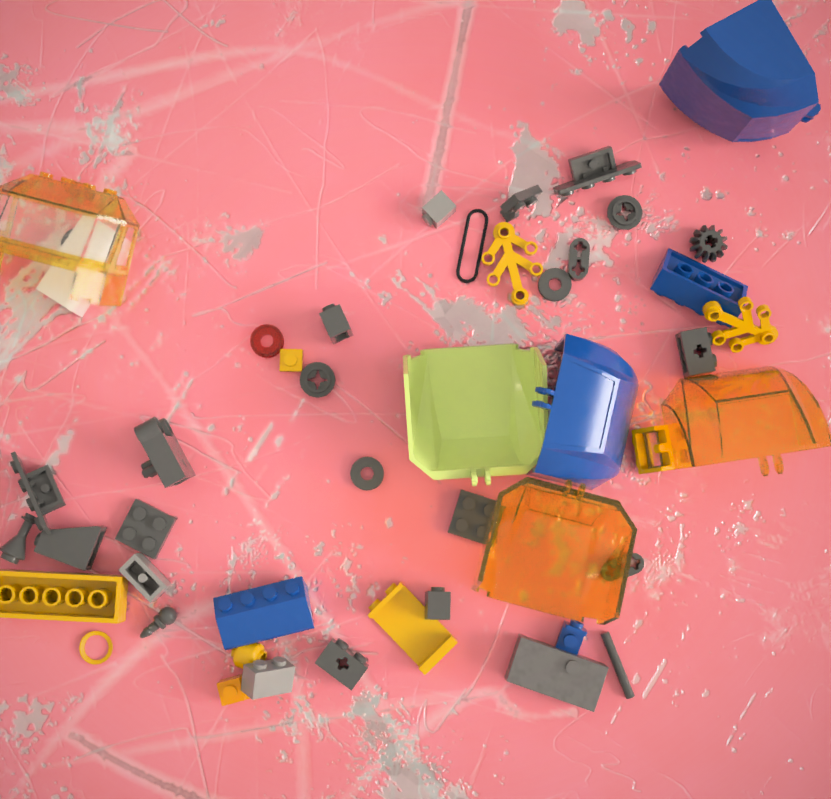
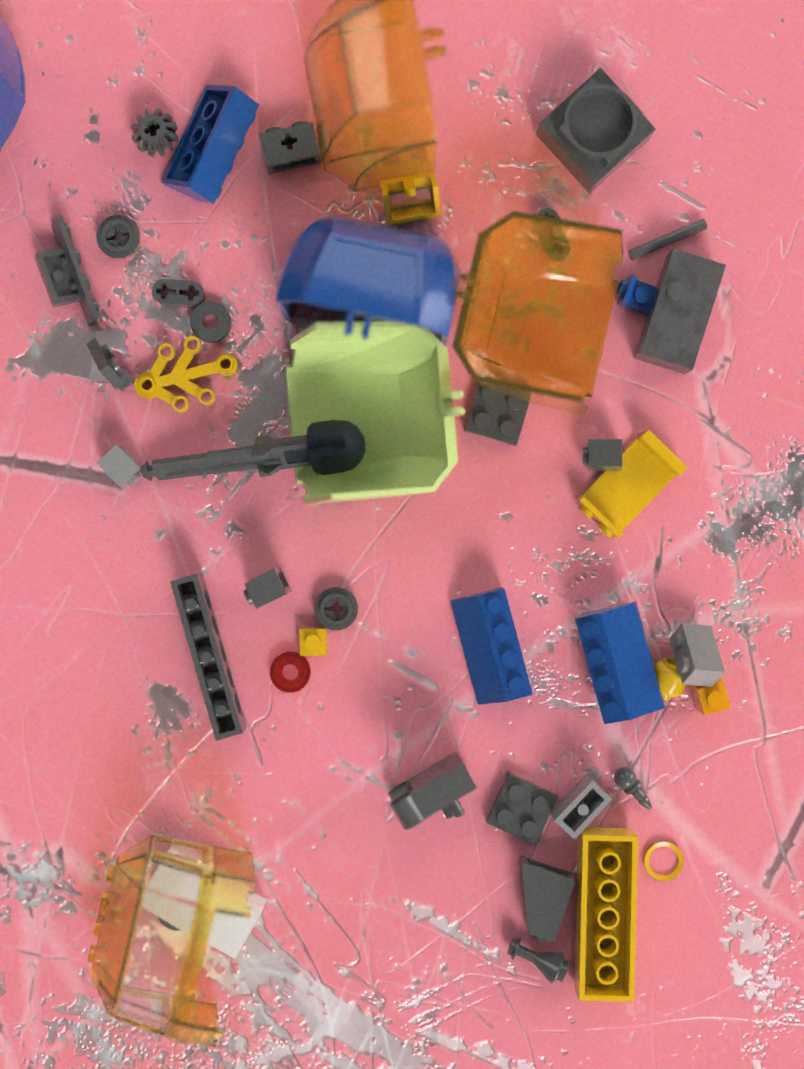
camera: 90 degrees left, 5 degrees up
dark grey bracket [10,451,66,535] -> none
dark grey brick [315,638,369,691] -> none
dark grey piece [350,457,384,490] -> none
black piece [456,209,488,283] -> none
yellow plant [702,297,778,353] -> none
none -> piece [140,420,366,481]
none -> dark grey brick [170,573,247,741]
none -> blue slope [450,587,533,705]
none -> dark grey container [536,68,656,194]

